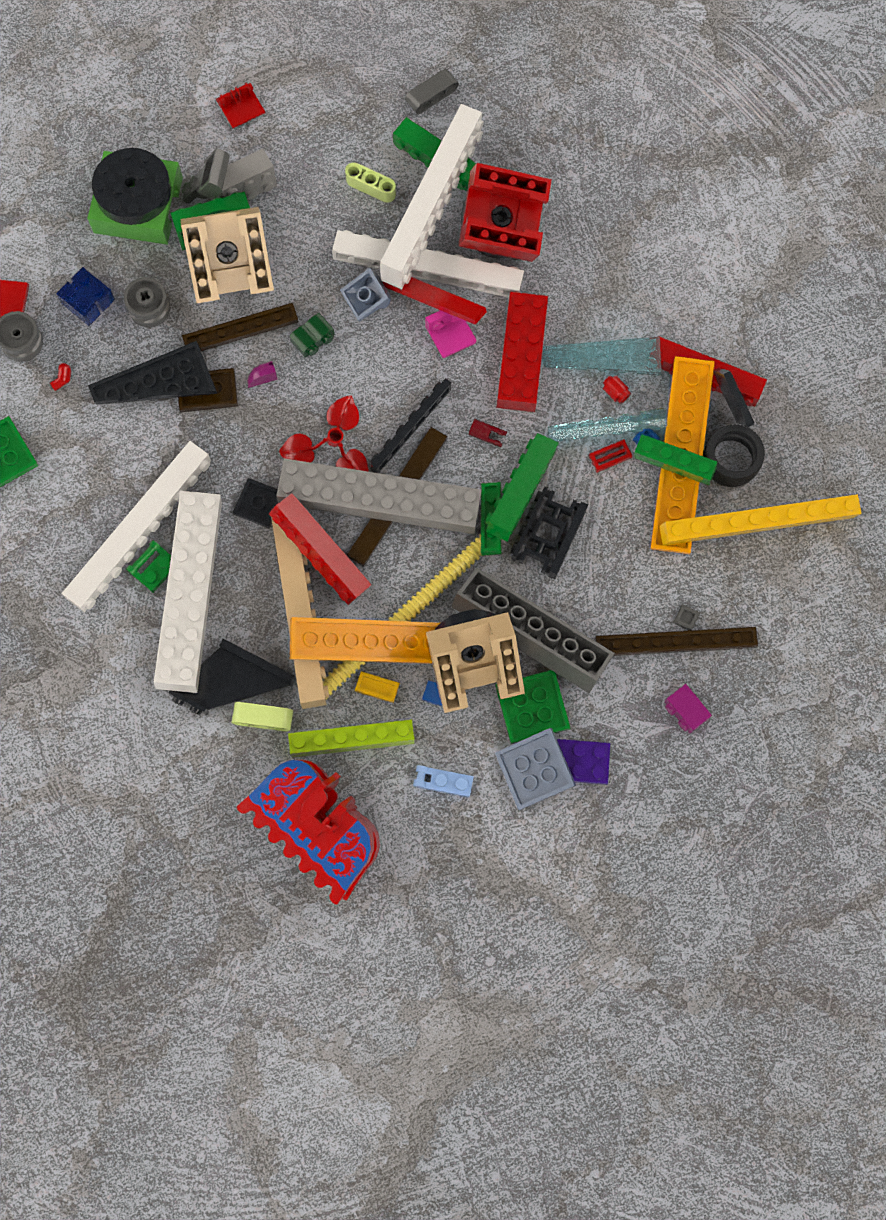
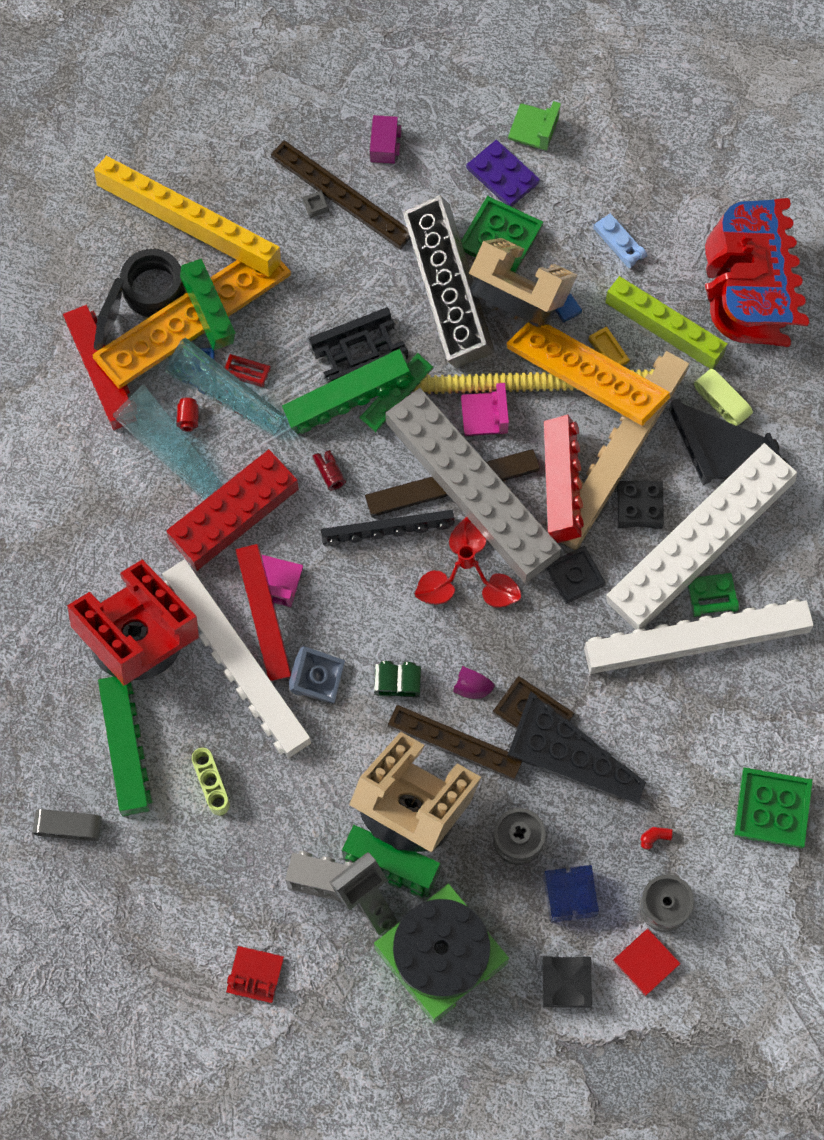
camera: 135 degrees left, 5 degrees down
white brick [380,104,484,289] -> none
sand blue plate [495,728,576,810] -> none
none -> dark pink bracket [461,383,509,436]
none -> bright green bracket [508,101,561,151]
none -> black brick [542,956,592,1008]
none -> black brick [617,481,664,529]

